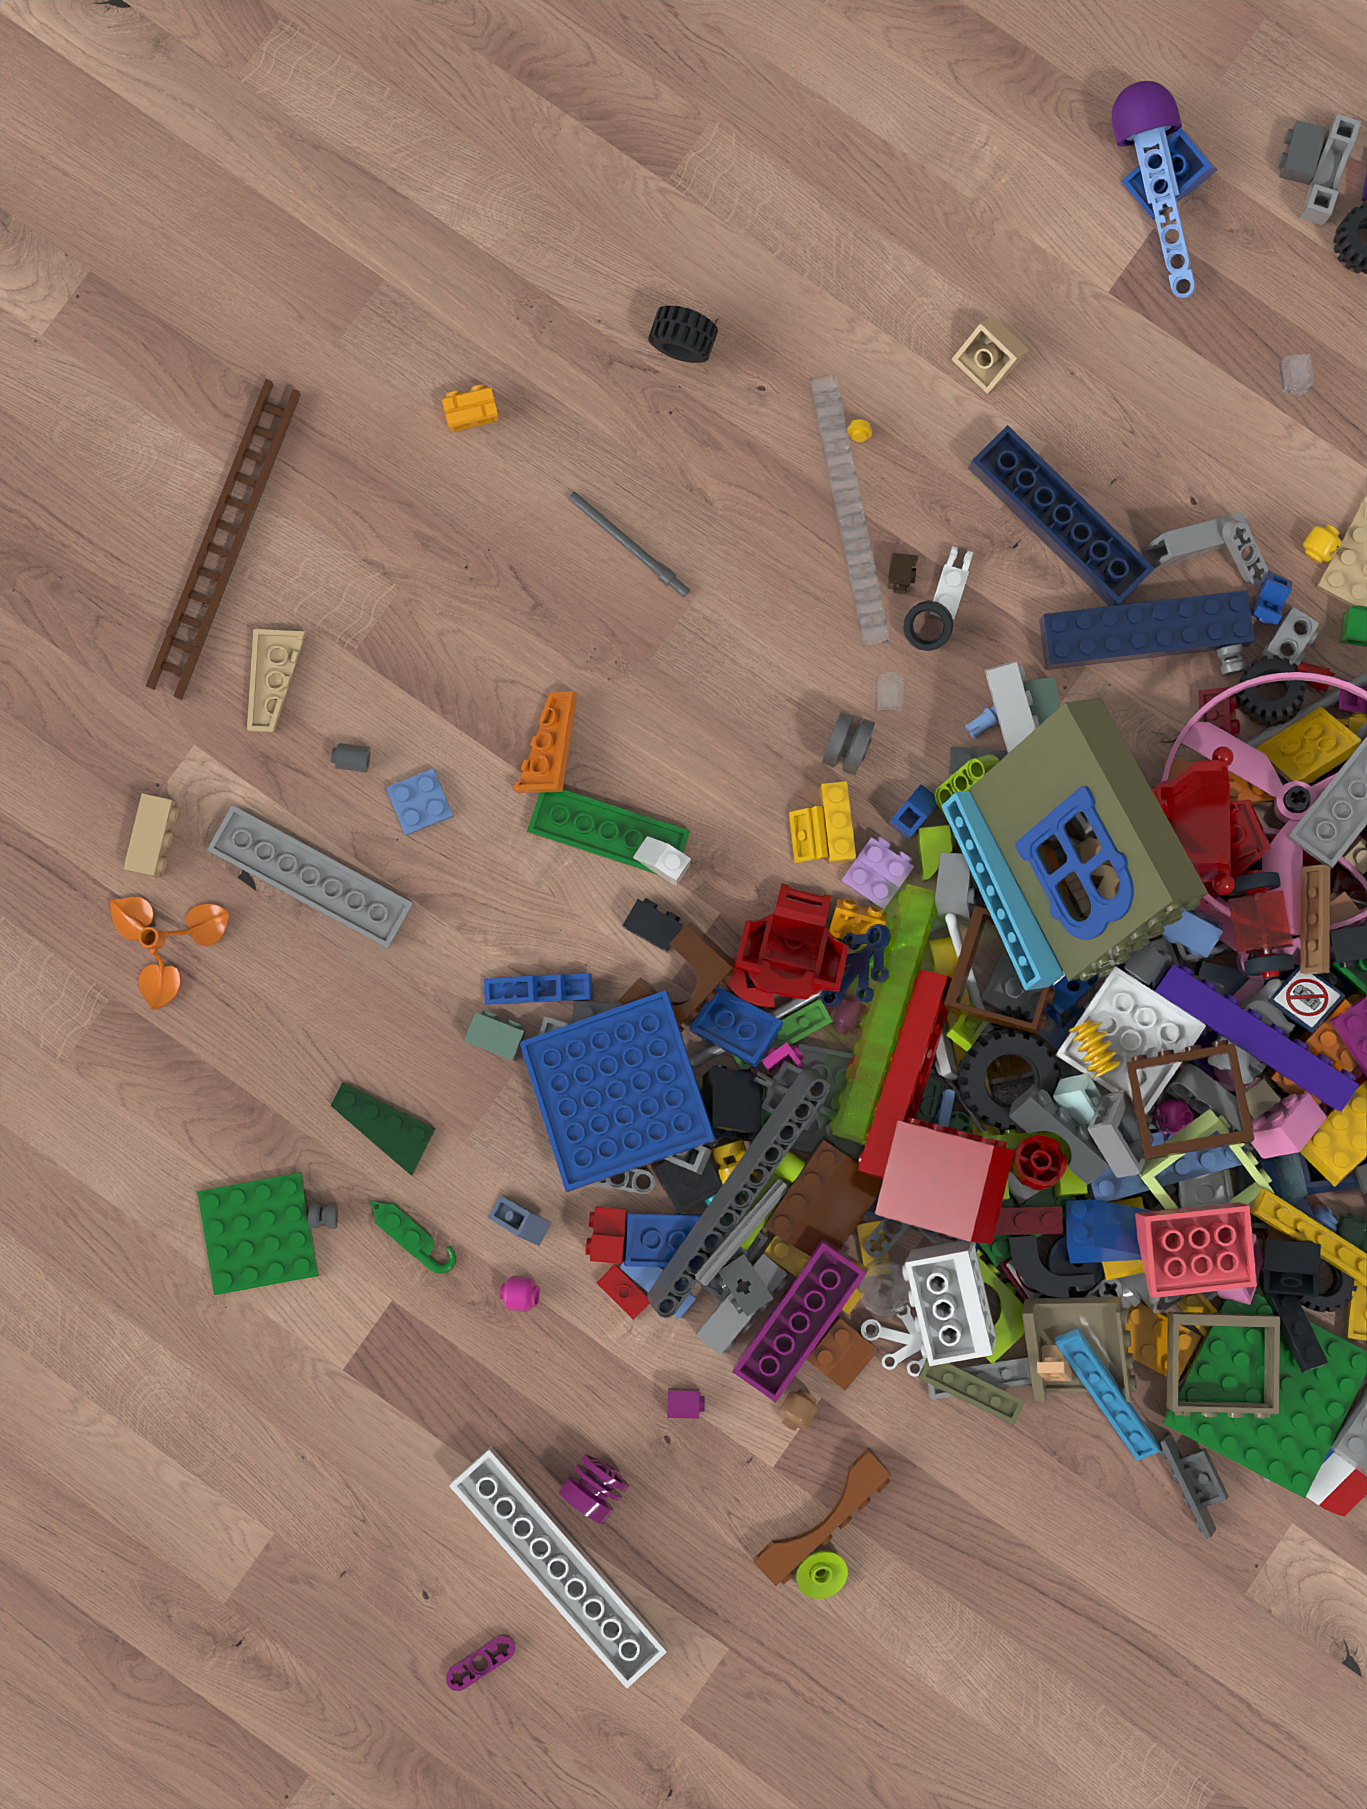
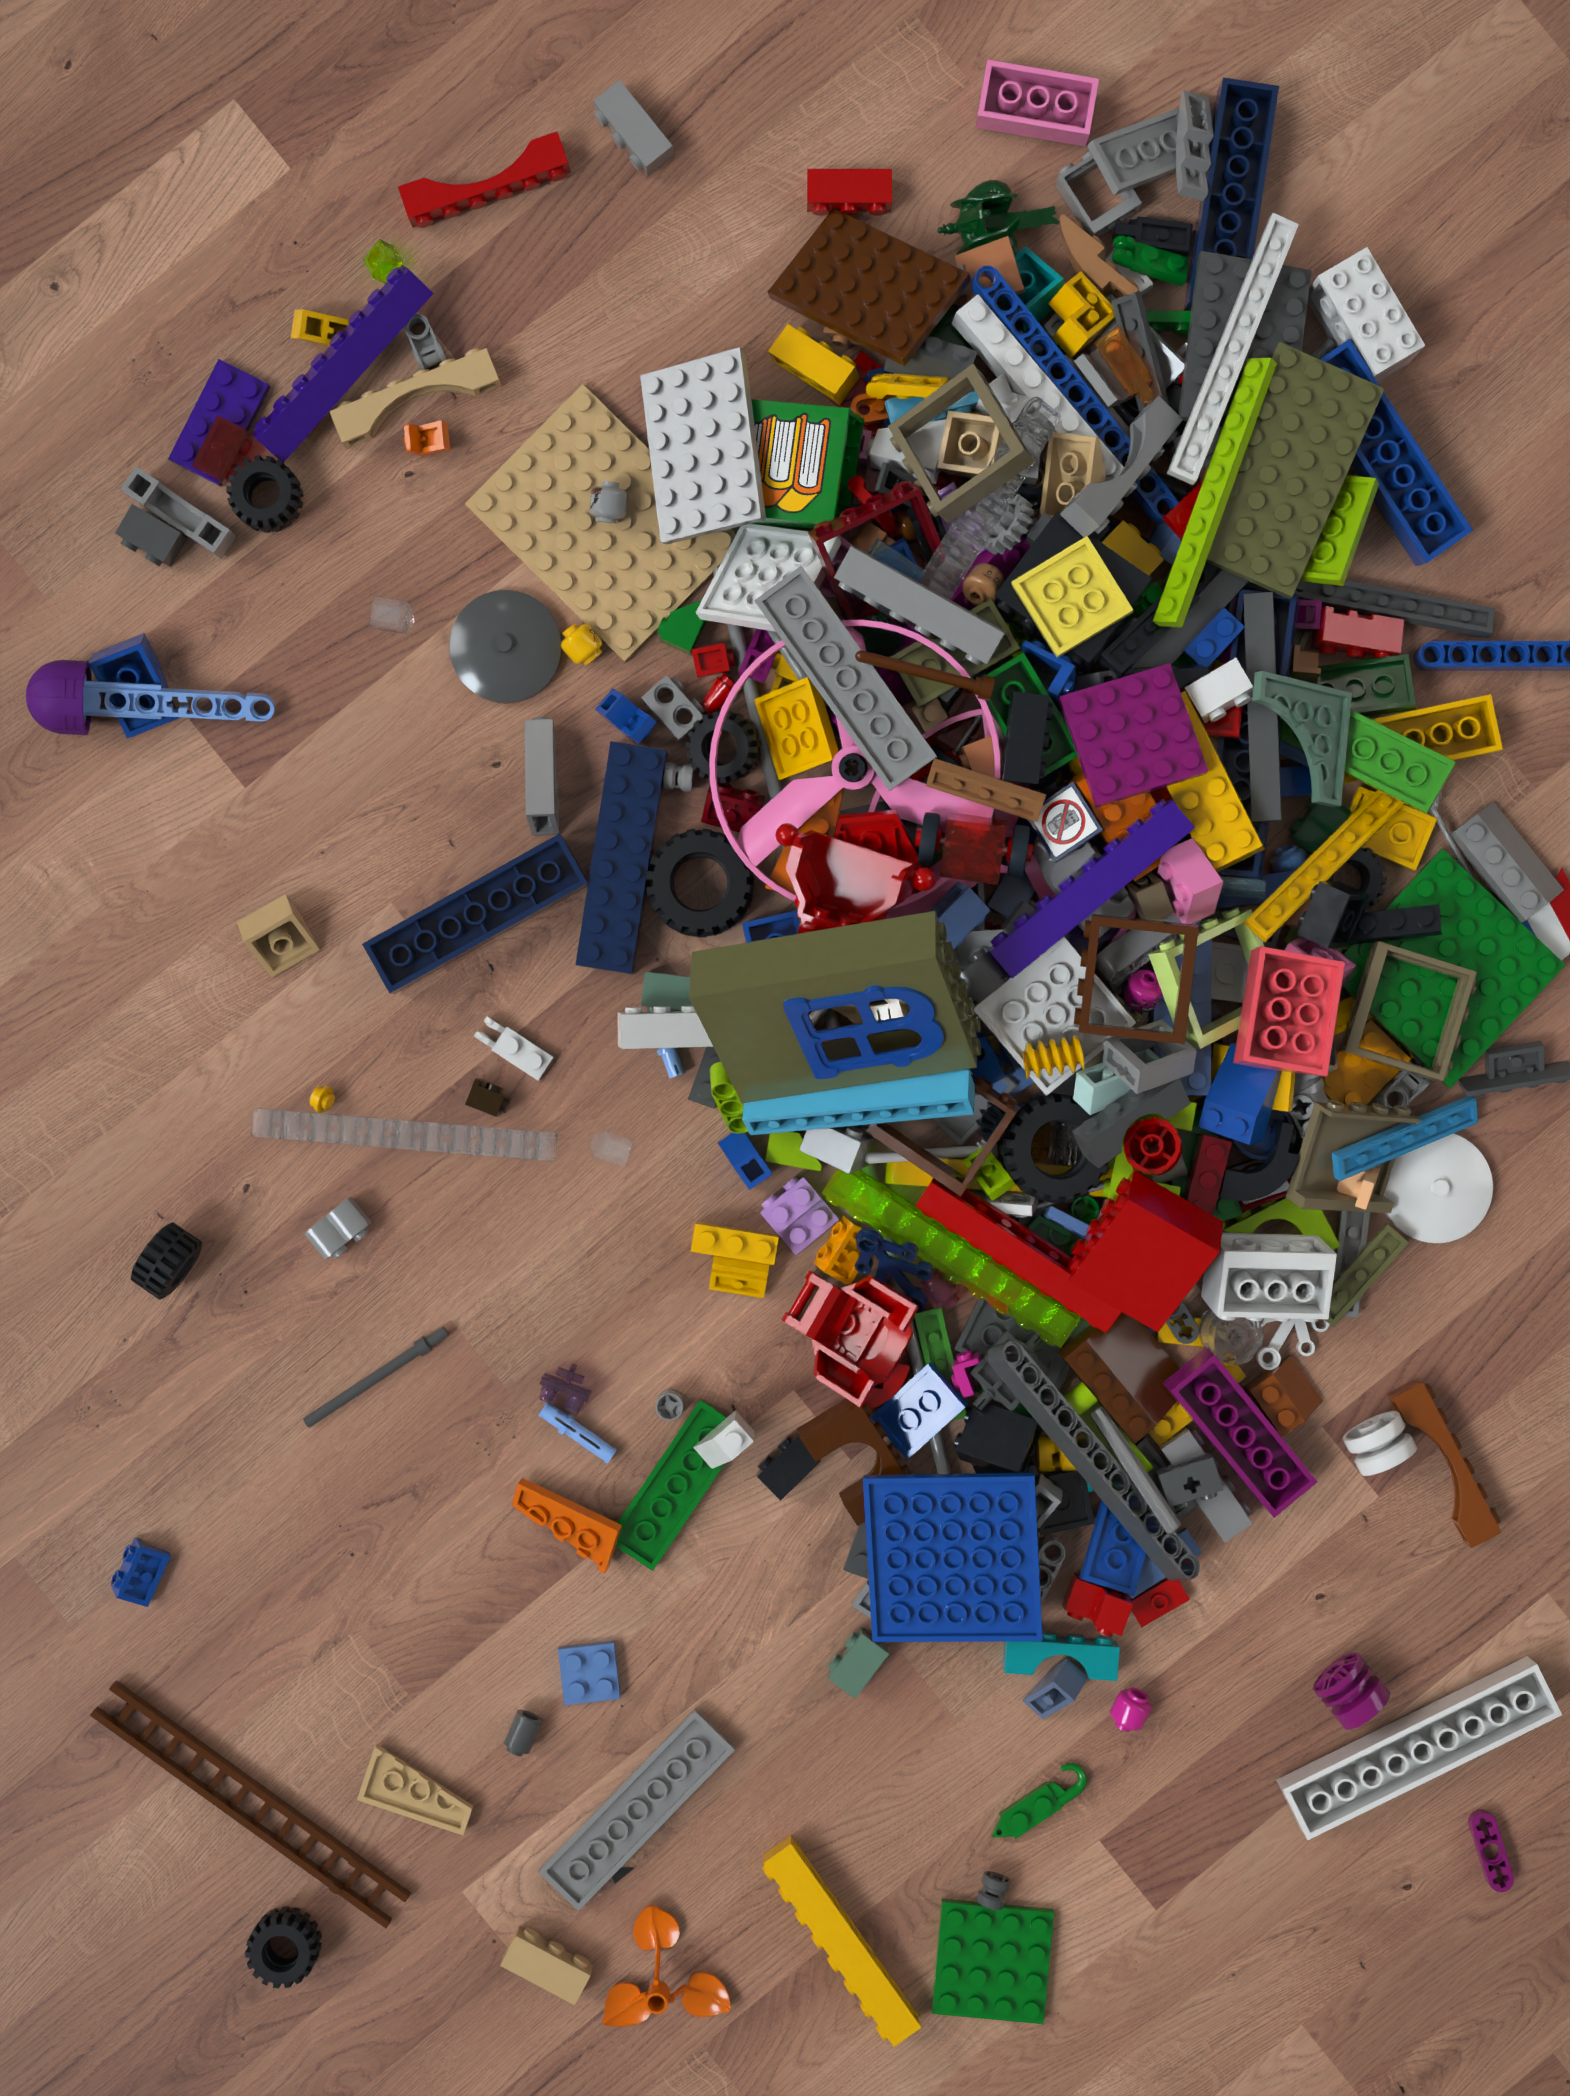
camera: 70 degrees left, 5 degrees up
dark green wing [331,1082,436,1176] -> none
light orange brick [441,385,500,433] -> none
blue slope [484,973,593,1005] -> none
magenta brick [667,1388,705,1419] -> none
medium nougat head [779,1389,818,1431] -> none
lime dish [796,1551,848,1599] -> none
flat silver wheel [821,710,875,776] -> none
black tyre [903,600,953,651] -> none
light grey beam [1222,520,1268,585] -> none
none -> blue bracket [111,1537,171,1607]
none -> black tyre [245,1906,322,1989]
none -> light grey brick [304,1197,372,1260]
none -> dark grey dish [449,590,562,704]
none -> light blue pin [538,1401,617,1464]
none -> clear purple hips [539,1363,592,1414]
none -> black tyre [646,828,754,938]
none -> light grey wheel [655,1389,684,1421]
none -> red bracket [691,643,735,678]
none -> yellow brick [762,1835,921,2047]
none -> teal arch [1002,1631,1120,1681]
none -> white wheel [1342,1411,1417,1476]
none -> light grey piece [1376,1061,1431,1108]
none -> white dish [1384,1134,1493,1243]

